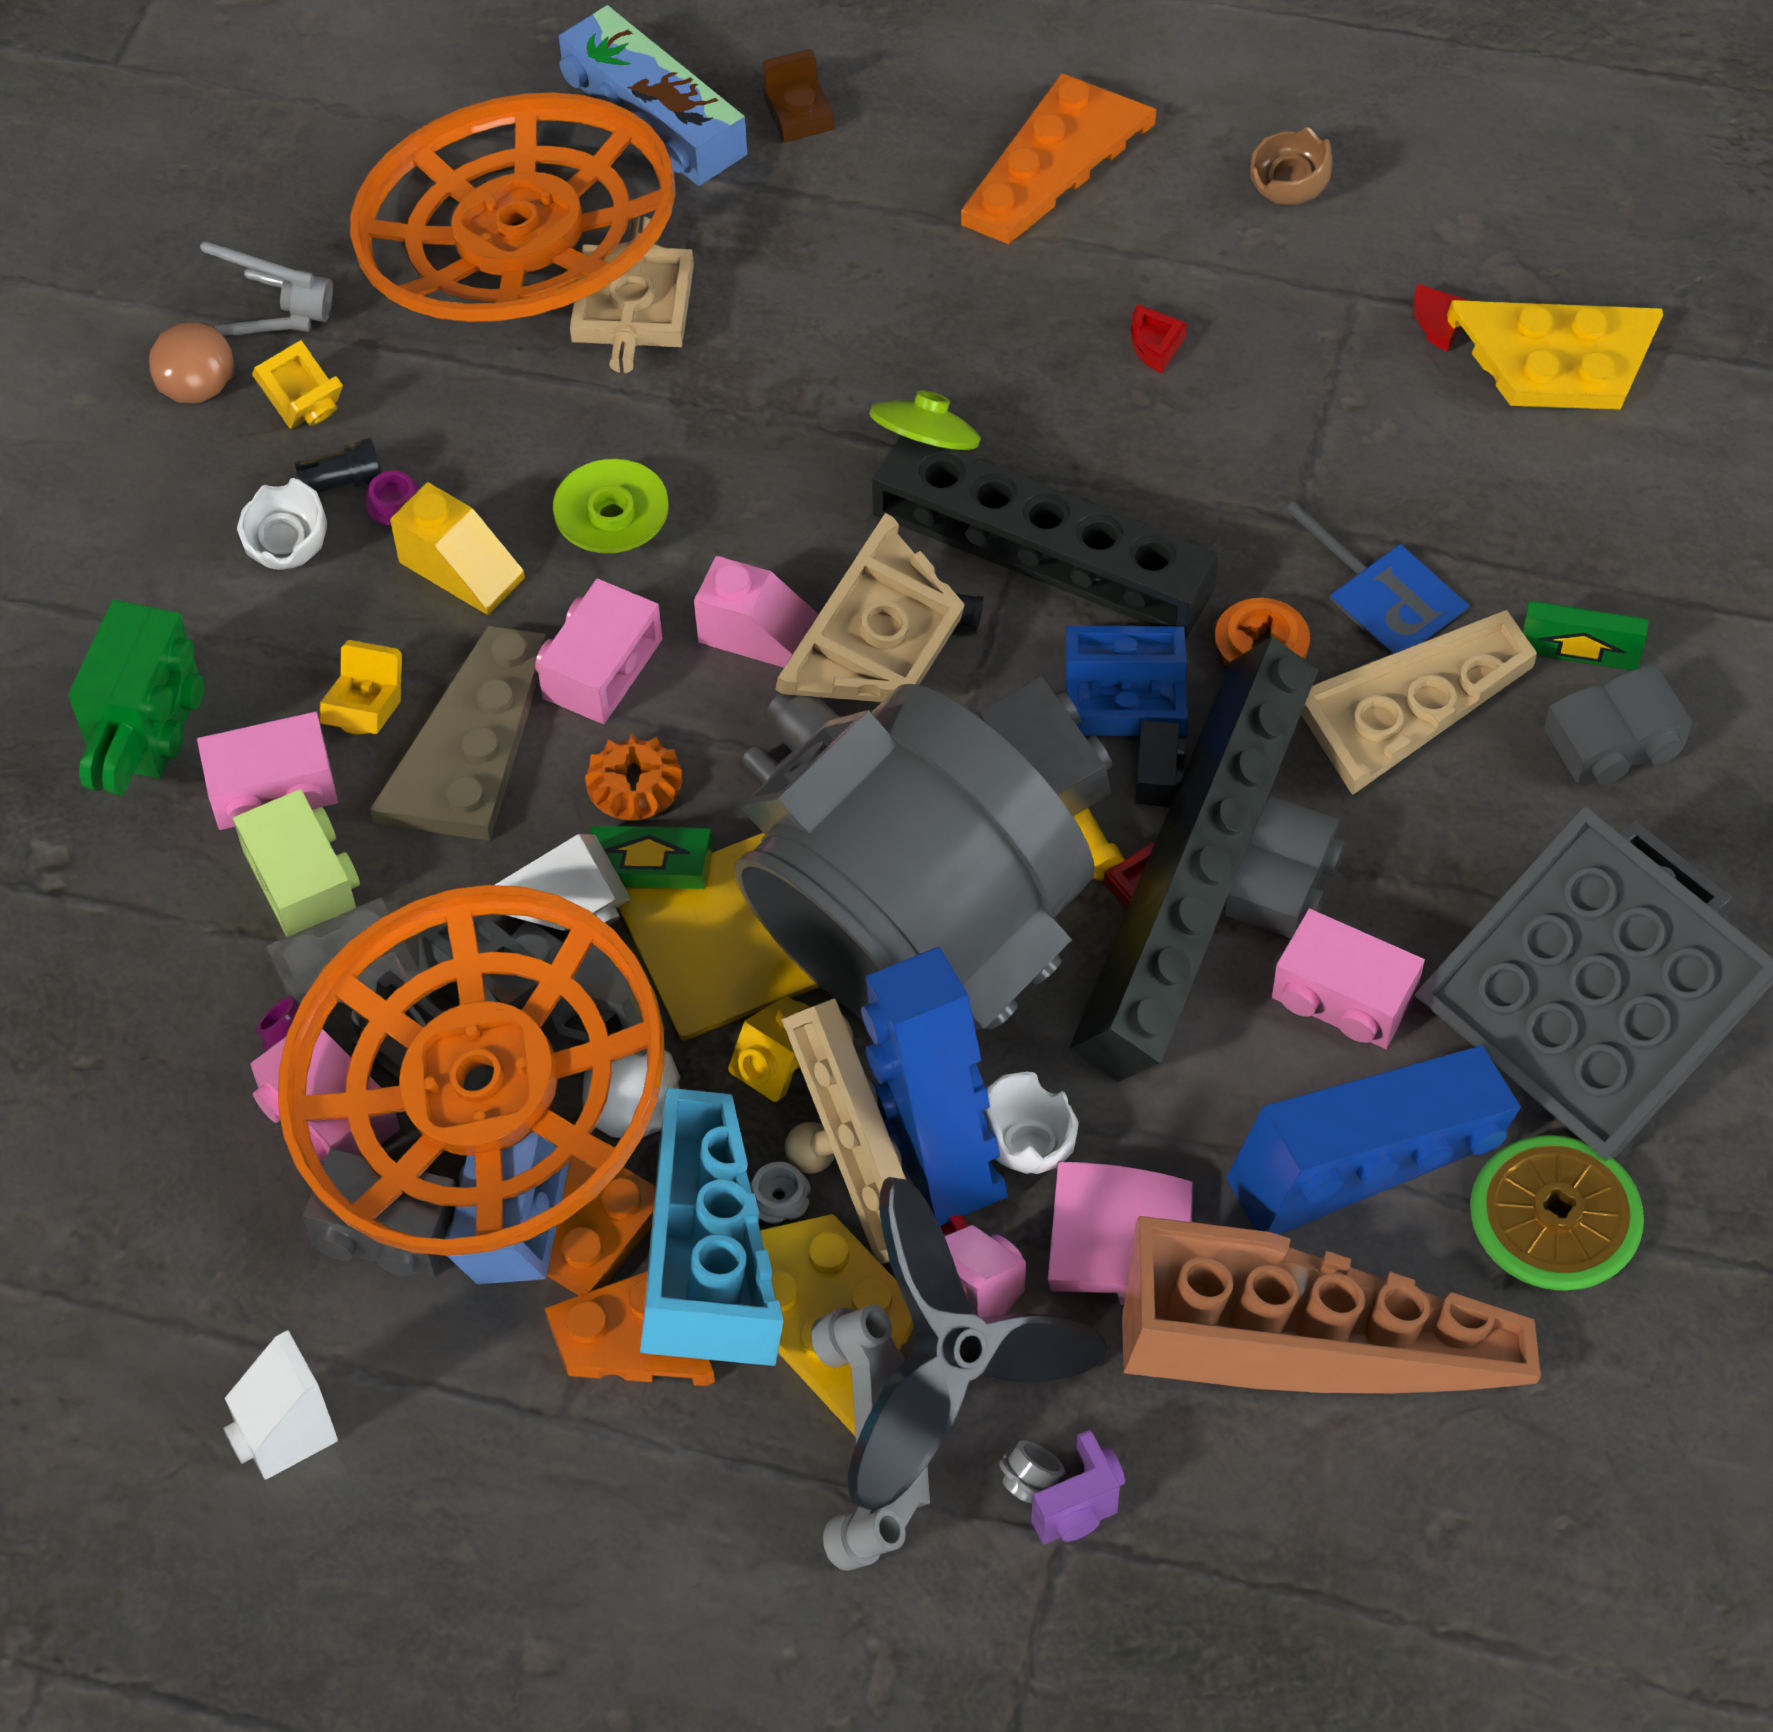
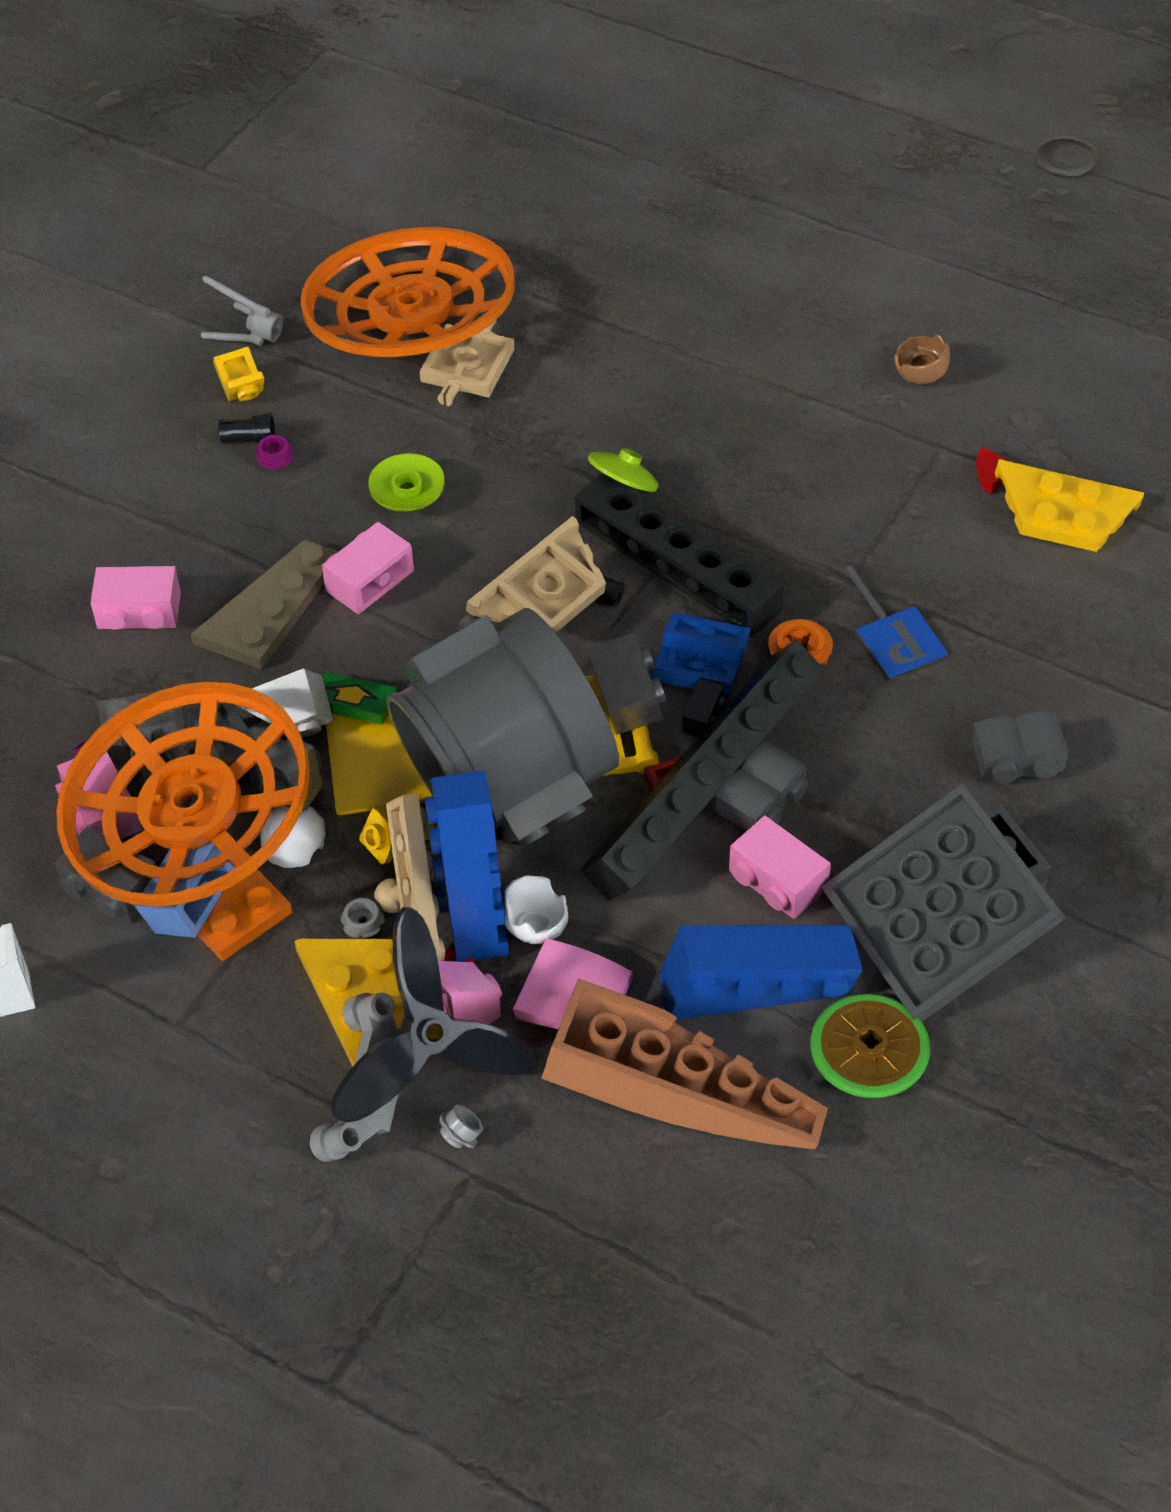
camera: 15 degrees right, 5 degrees down
green brick [68,599,205,796] -> none
nougat hair [149,322,235,404] -> none
yellowish green brick [232,789,360,943] -> none
white hair [237,478,327,570] -> none
yellow bracket [320,640,402,735] -> none
yellow slope [390,482,525,616] -> none
orange wing [545,1271,715,1386] -> none
medium blue brick [559,5,747,186] -> none
orange gear [585,733,682,820] -> none
medium azure wedge [640,1088,783,1366] -> none
bright pink slope [694,556,819,668] -> none
reddish brown bracket [762,49,834,143] -> none
orange wing [961,73,1156,244] -> none
medium lavender bracket [1031,1430,1125,1545] -> none
red tile [1131,304,1187,373] -> none
tan wing [1301,610,1537,795] -> none
green tile [1522,601,1649,671] -> none

